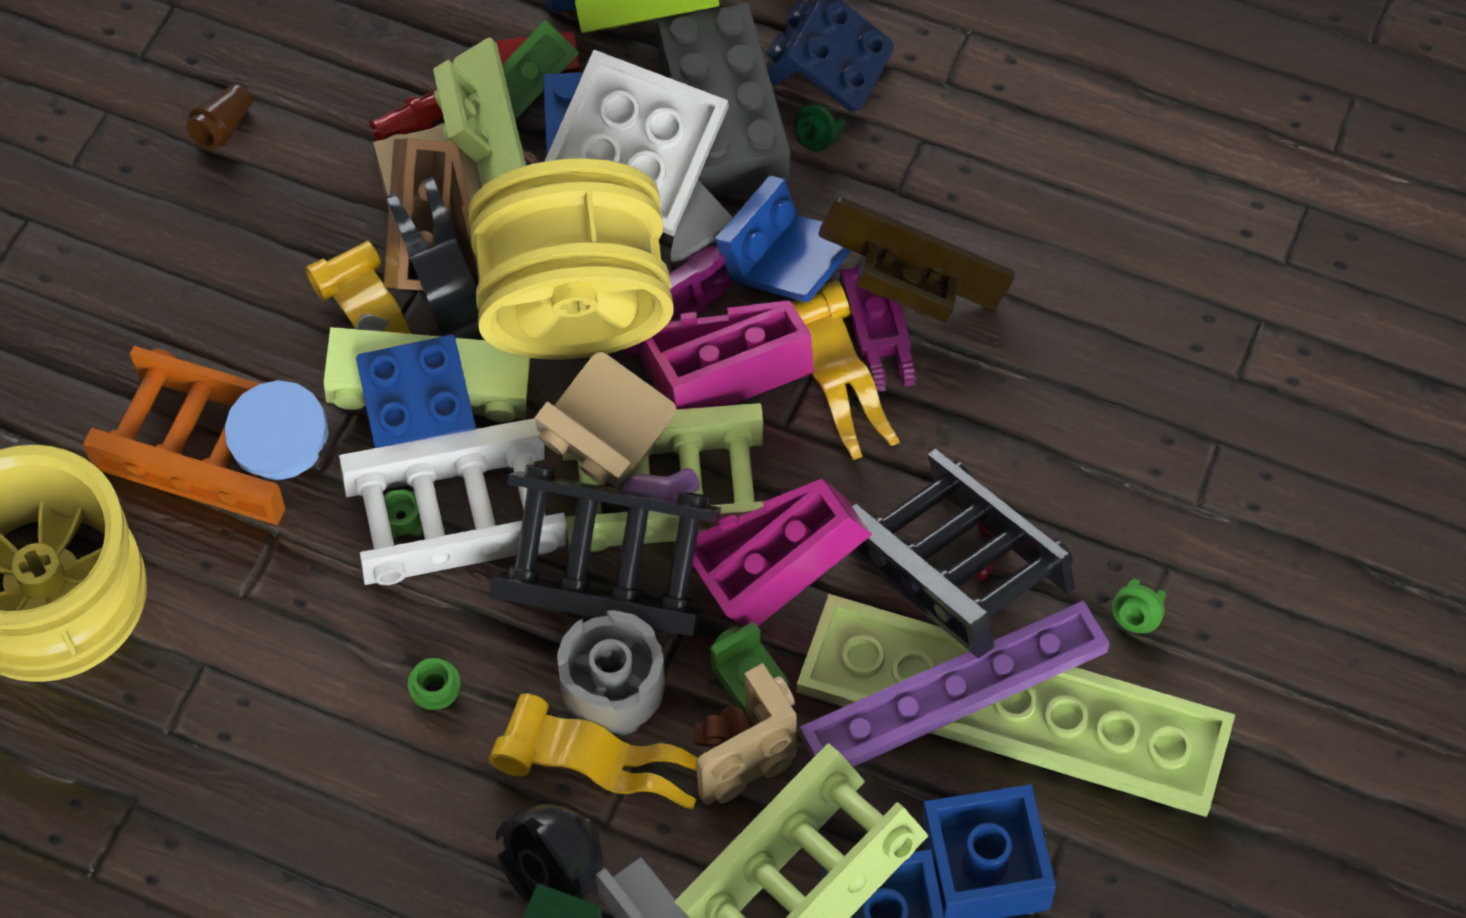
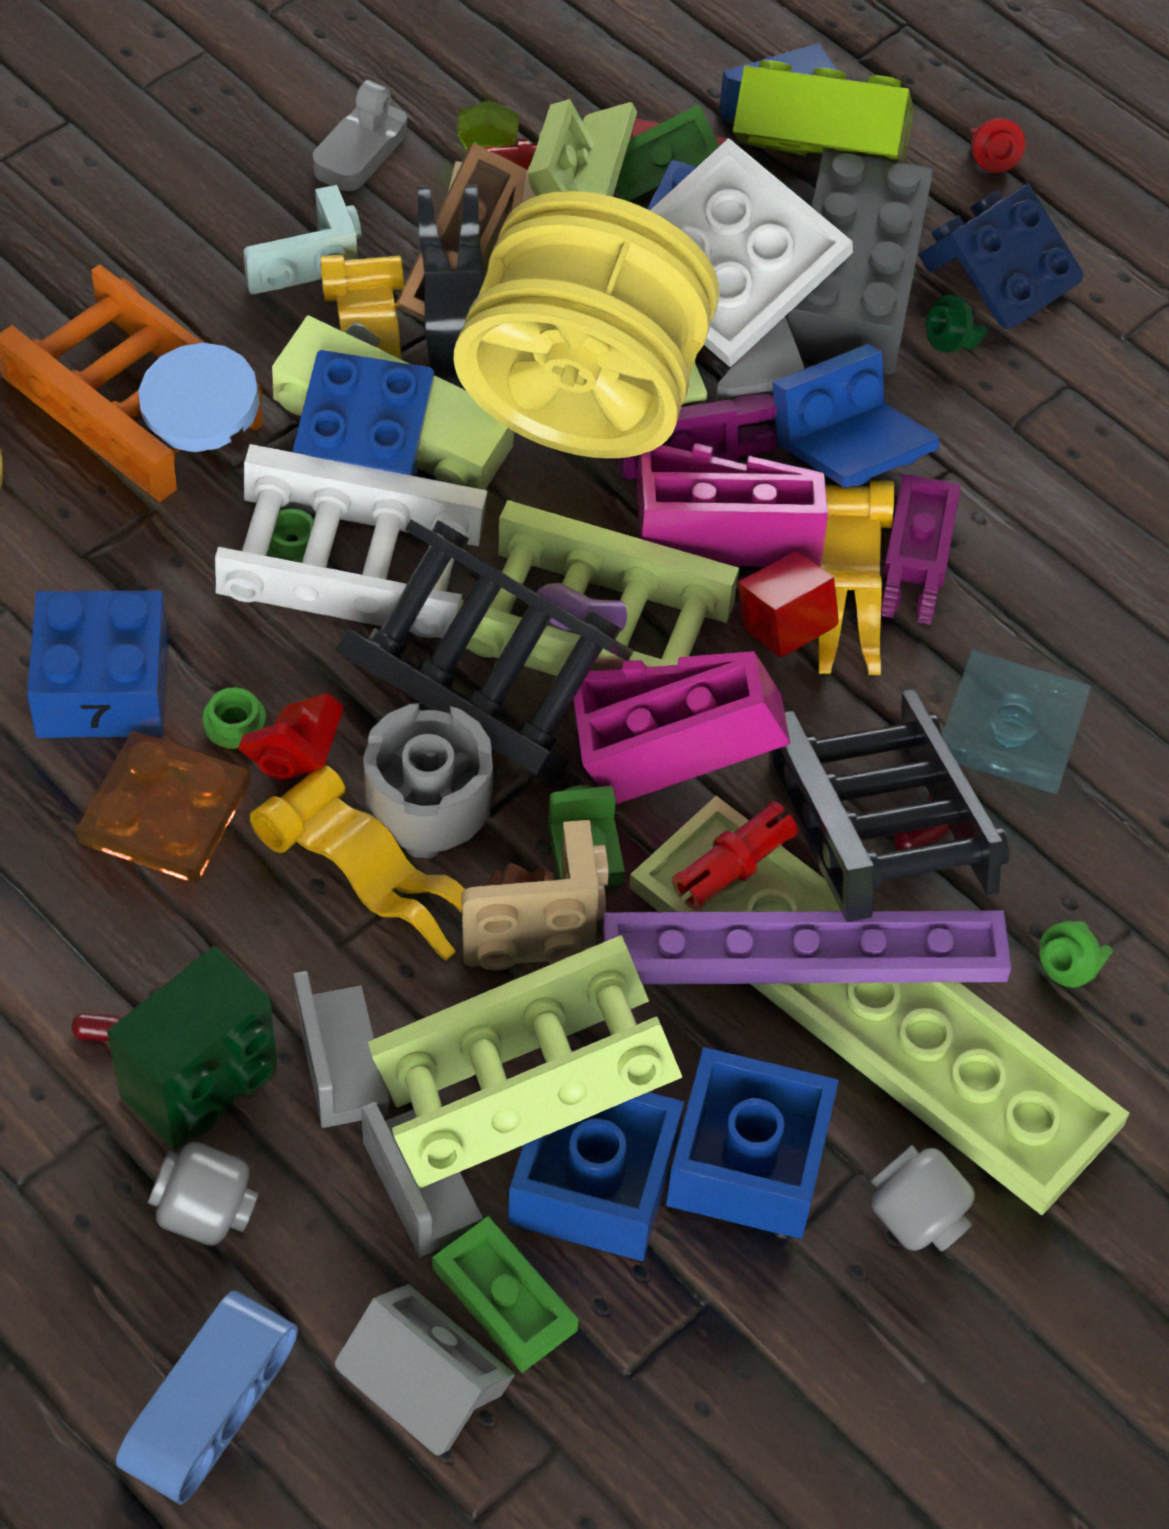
camera: 20 degrees right, 5 degrees down
reddish brown cone [186,84,252,150] -> none
black cylinder [496,803,603,904] -> none
tan bracket [535,352,676,489] -> none
dark brown bracket [818,197,1015,323] -> none
none -> blue brick [27,591,168,738]
none -> clear orange plate [76,730,250,884]
none -> red bracket [238,693,344,782]
none -> light aqua bracket [243,185,361,294]
none -> light grey piece [313,80,407,191]
none -> clear neon green piece [457,100,519,149]
none -> red pin [672,801,798,911]
none -> red panel [738,552,839,658]
none -> light grey head [870,1145,975,1252]
none -> clear light blue plate [942,650,1091,794]

